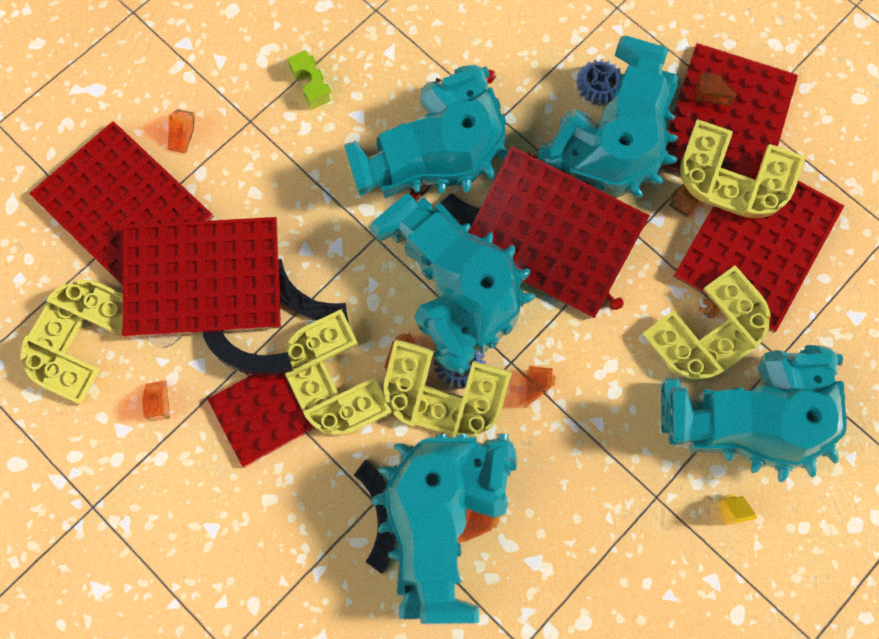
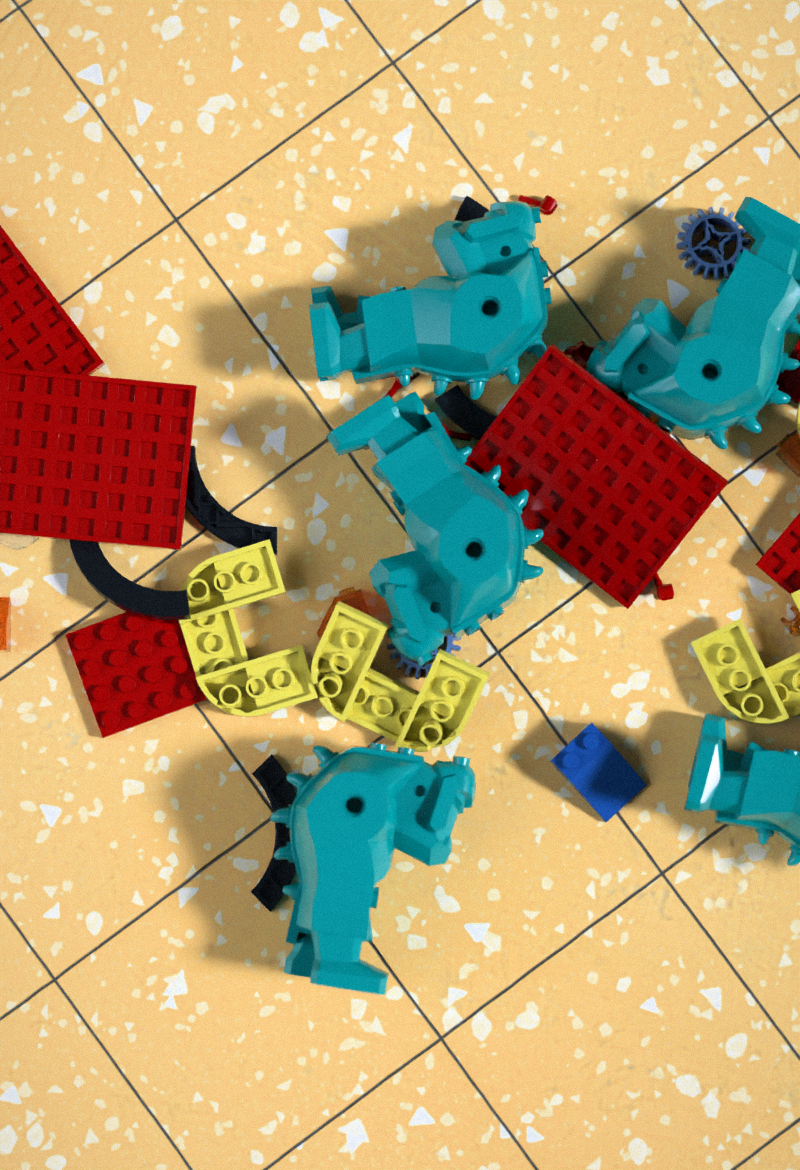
camera: 15 degrees right, 10 degrees up
clear orange slope [168,109,195,153] -> none
lime arch [287,50,332,110] -> none
clear orange slope [460,511,500,543] -> none
clear orange slope [523,366,555,408] -> none
yellow slope [718,493,757,525] -> none
none -> blue slope [549,723,647,822]

